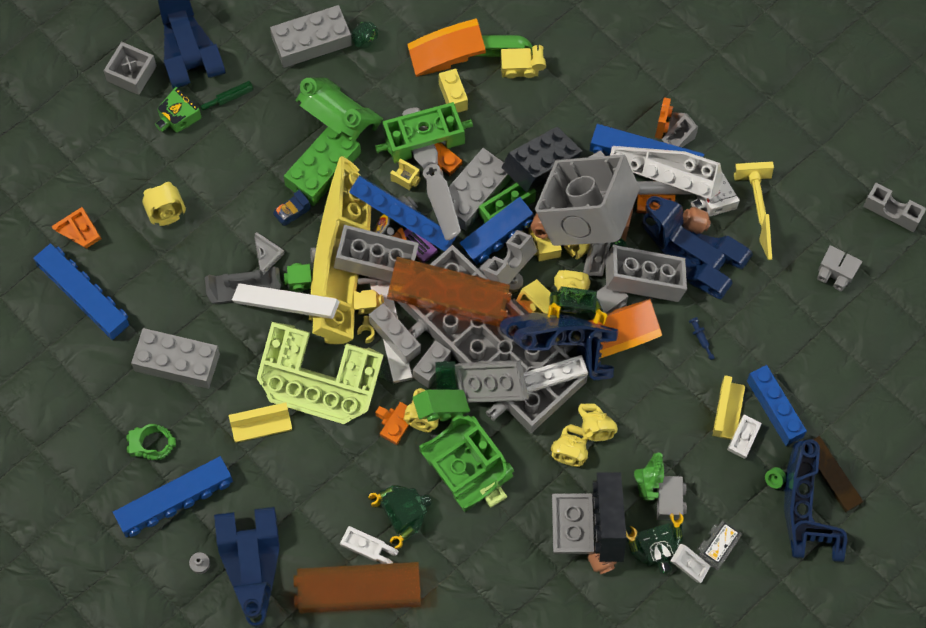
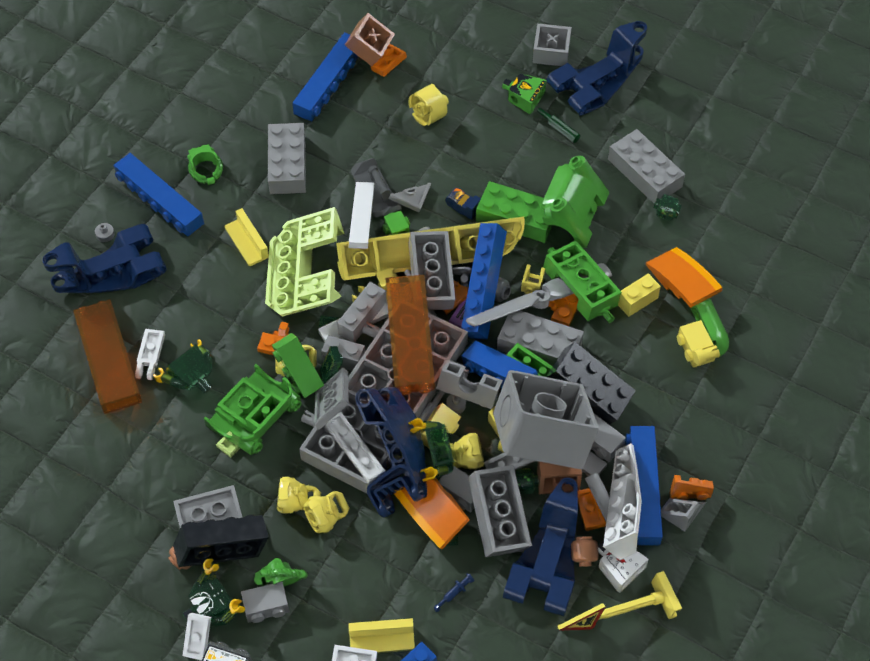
camera: 75 degrees right, 10 degrees down
none -> nougat brick [345,13,395,66]

